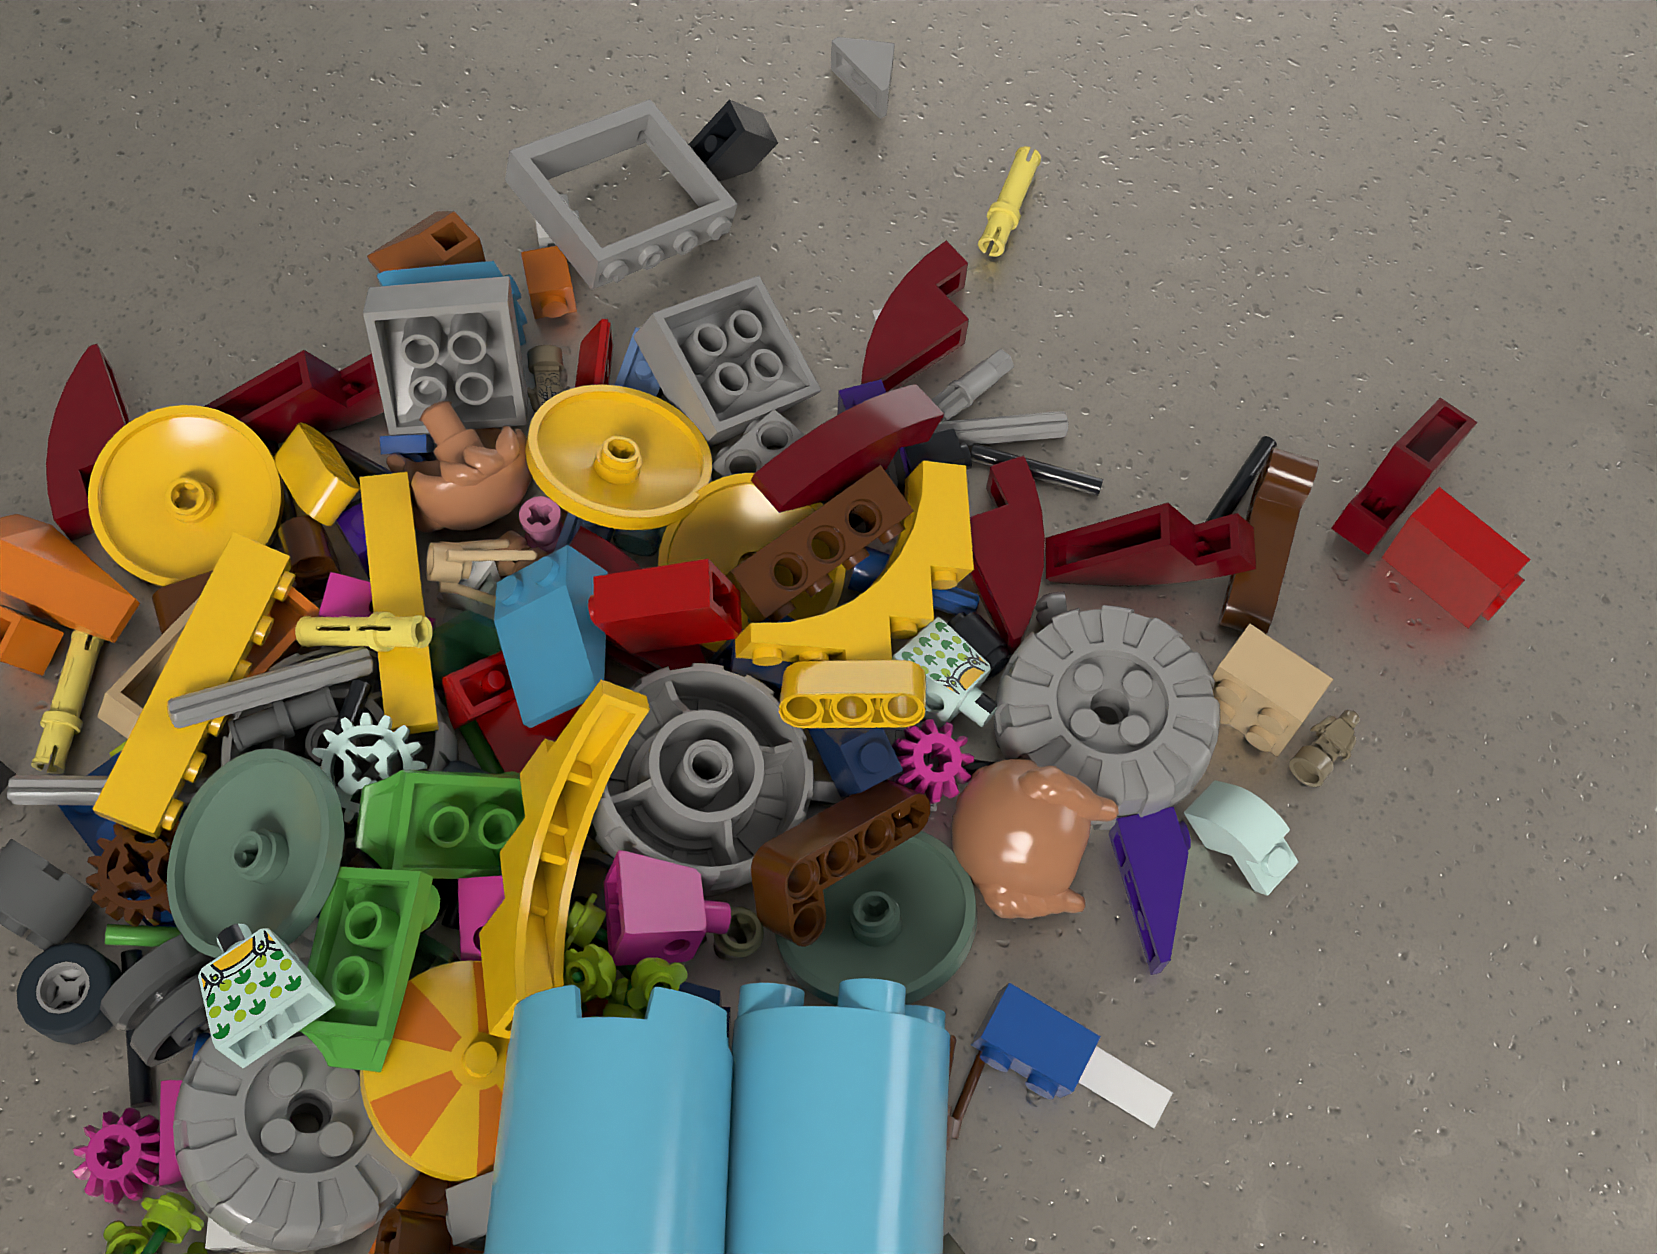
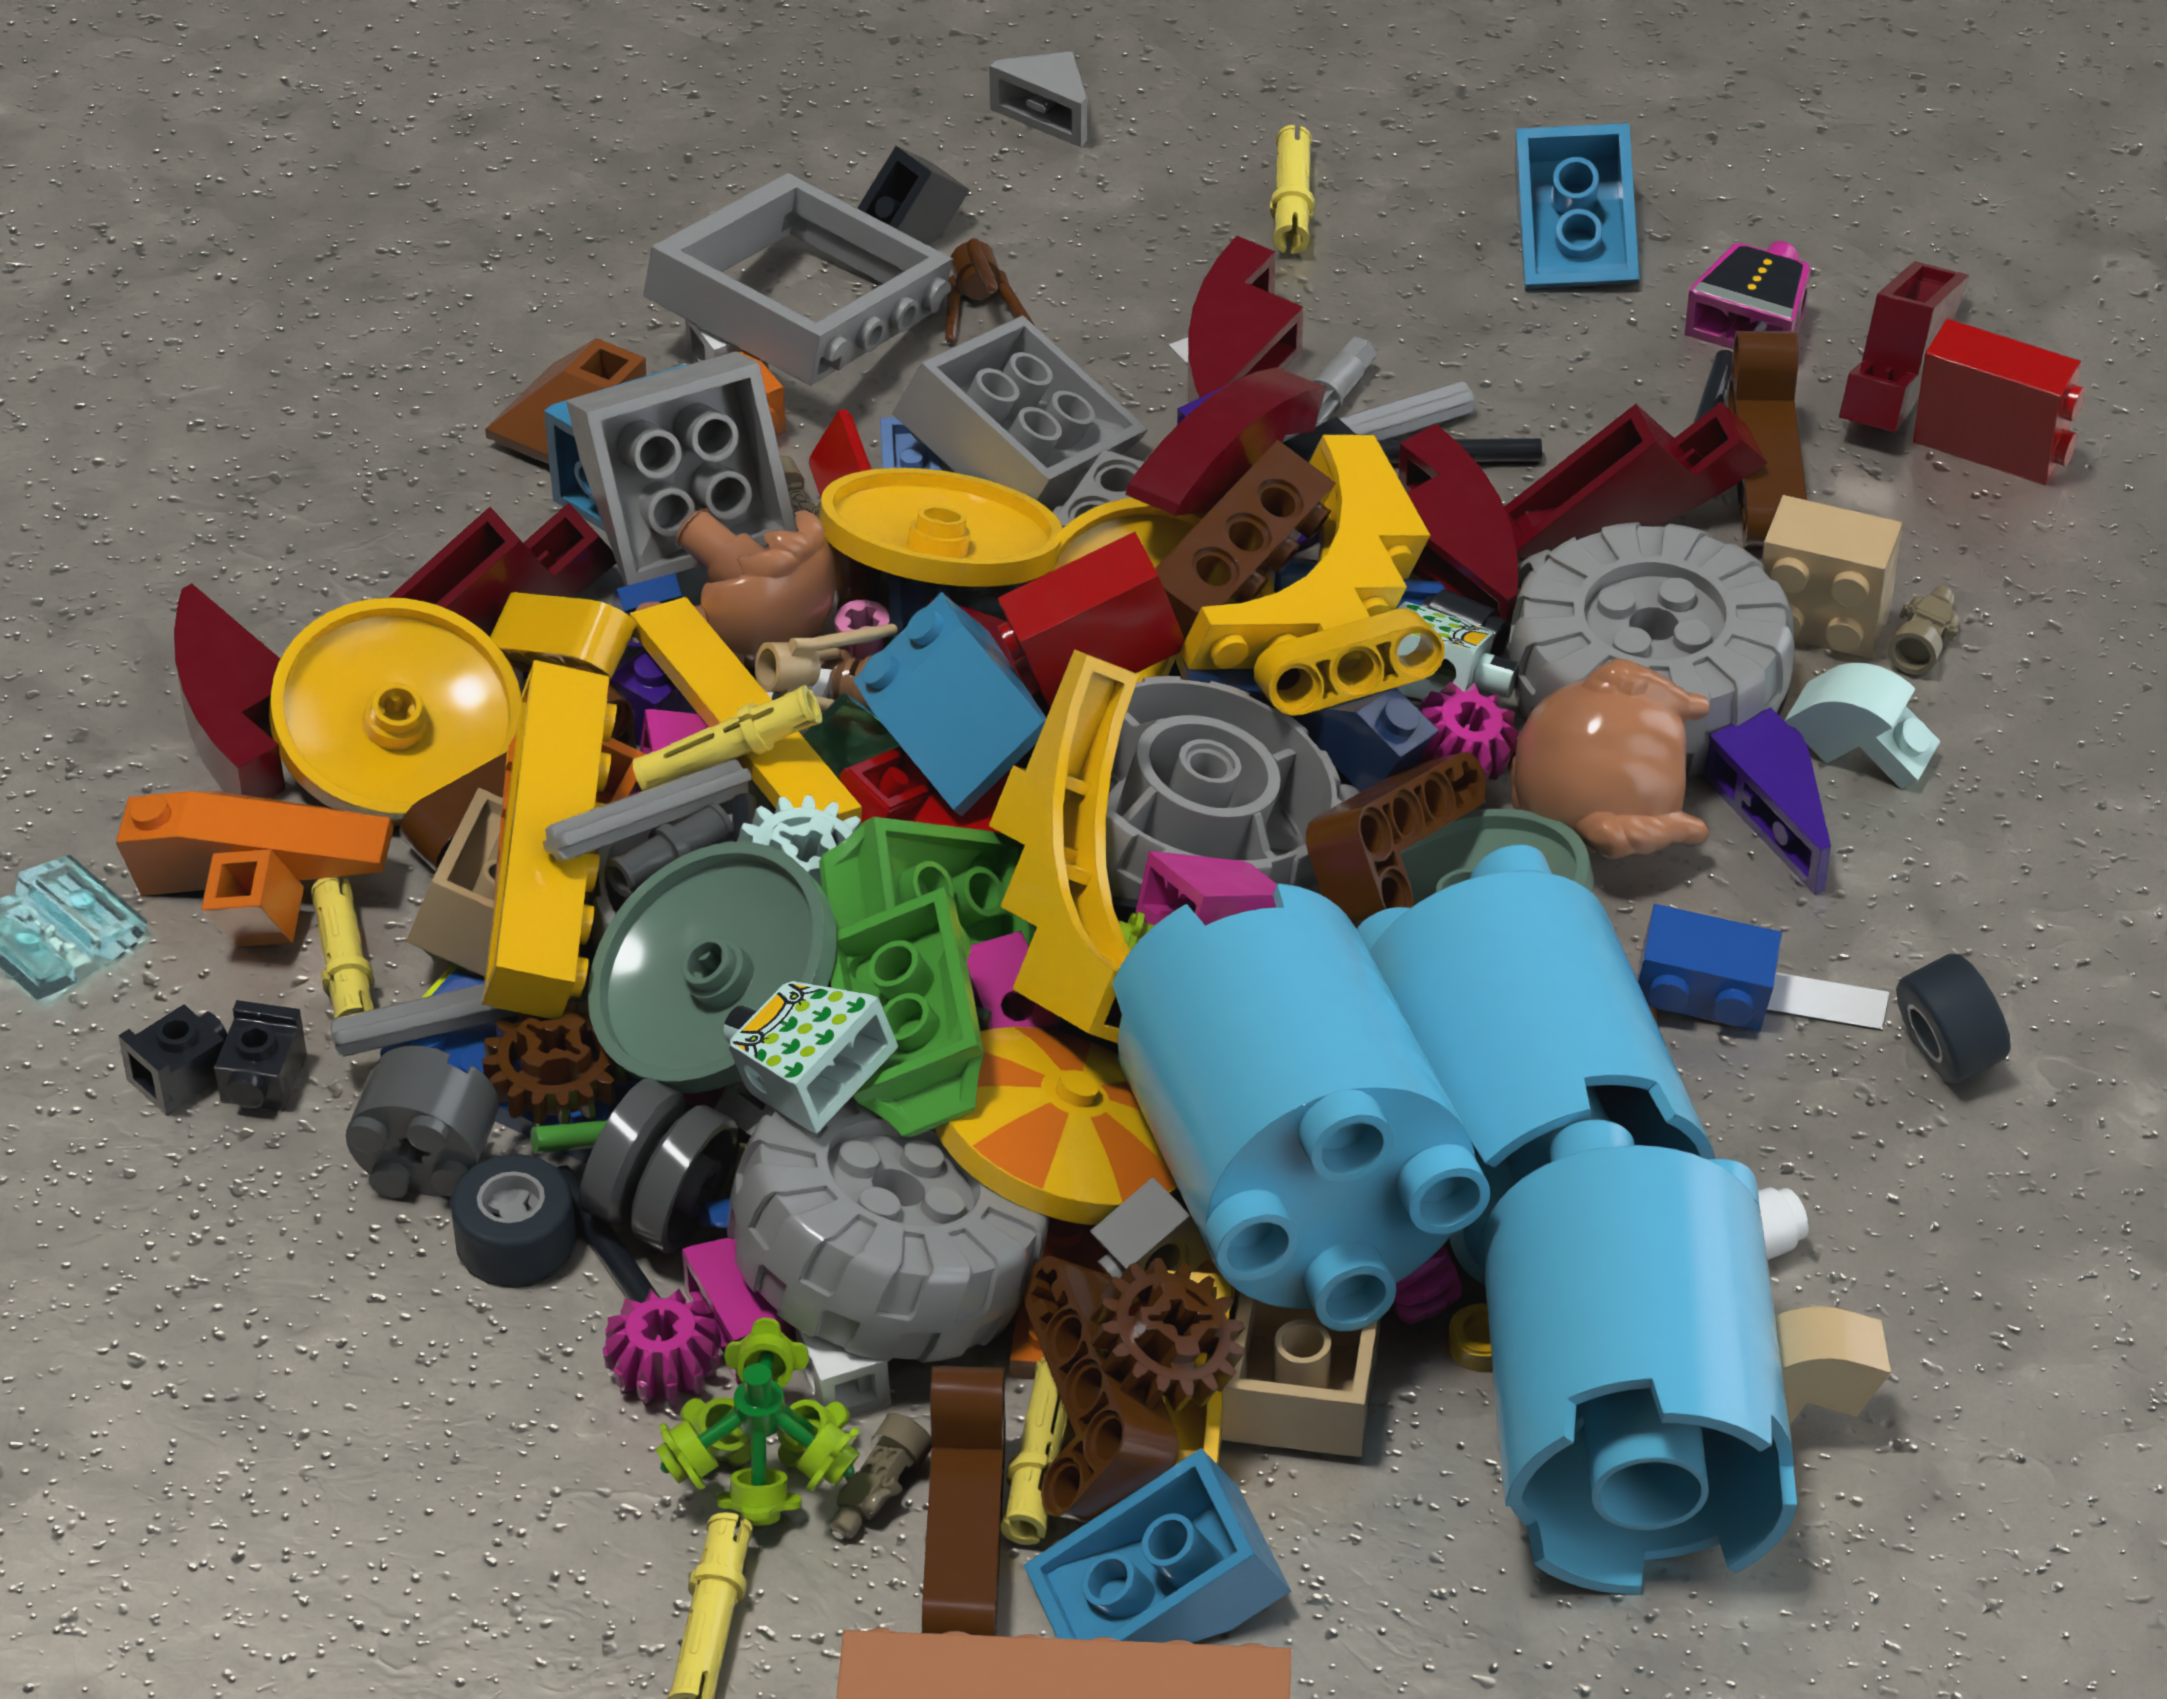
camera: 15 degrees left, 20 degrees down
none -> reddish brown plant [945,238,1035,344]
none -> dark azure slope [1514,123,1640,289]
none -> torso [1685,241,1811,350]
none -> black wheel [1896,953,2011,1084]

